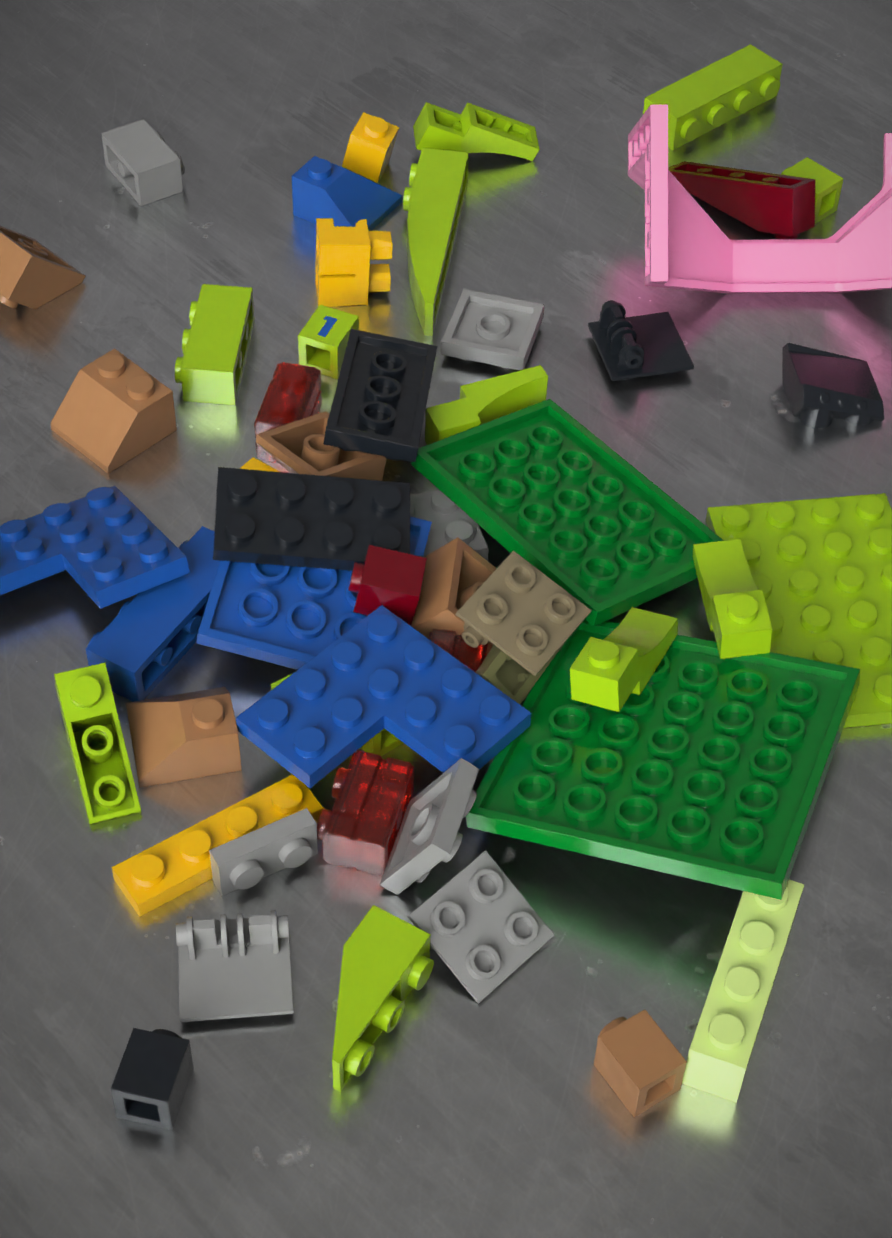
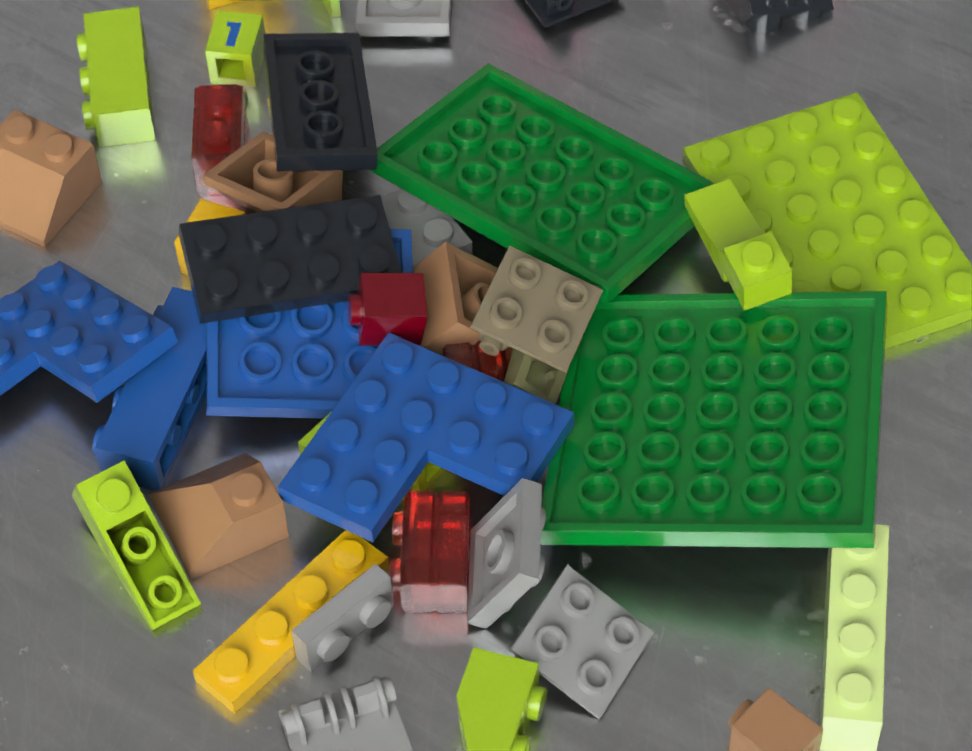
camera: 10 degrees left, 5 degrees up
lime slope [425,365,548,445] -> none
lime slope [570,607,678,712] -> none

